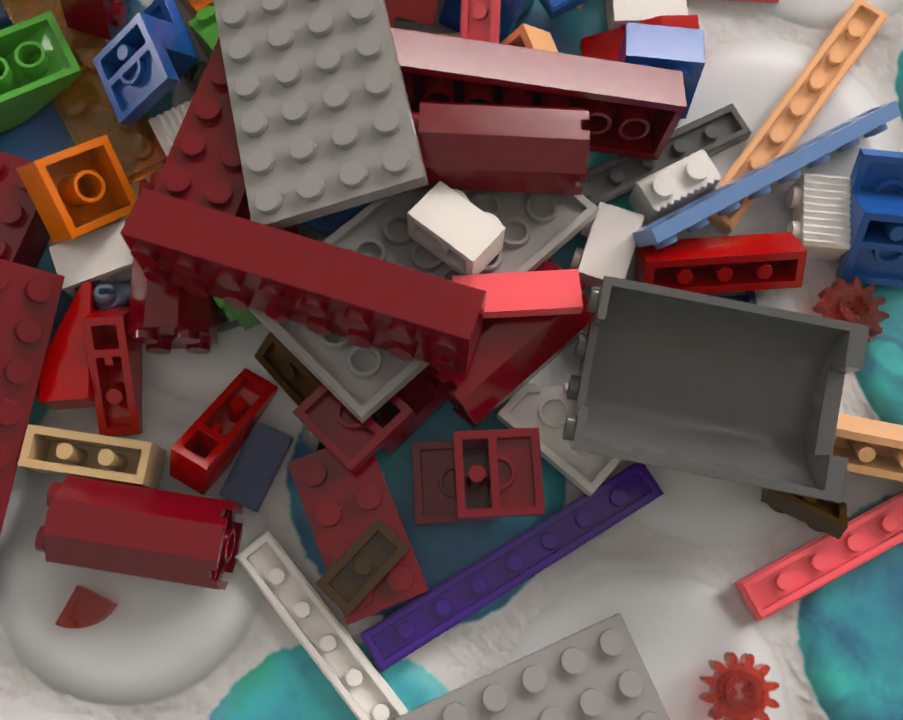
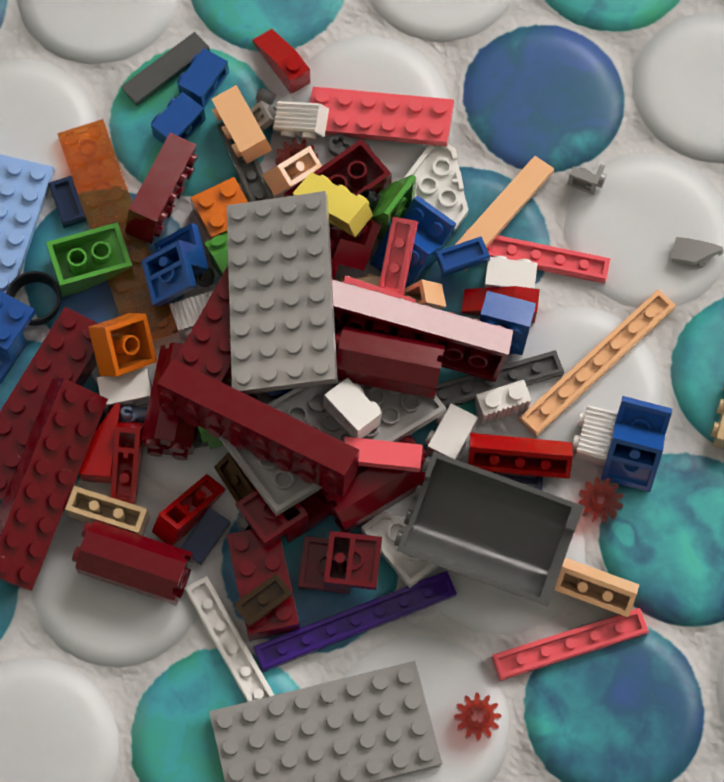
camera: 10 degrees right, 5 degrees down
clear red tile [55,585,118,629] -> none
medium blue plate [632,101,901,250] -> none
dark brown plate [761,487,848,539] -> none

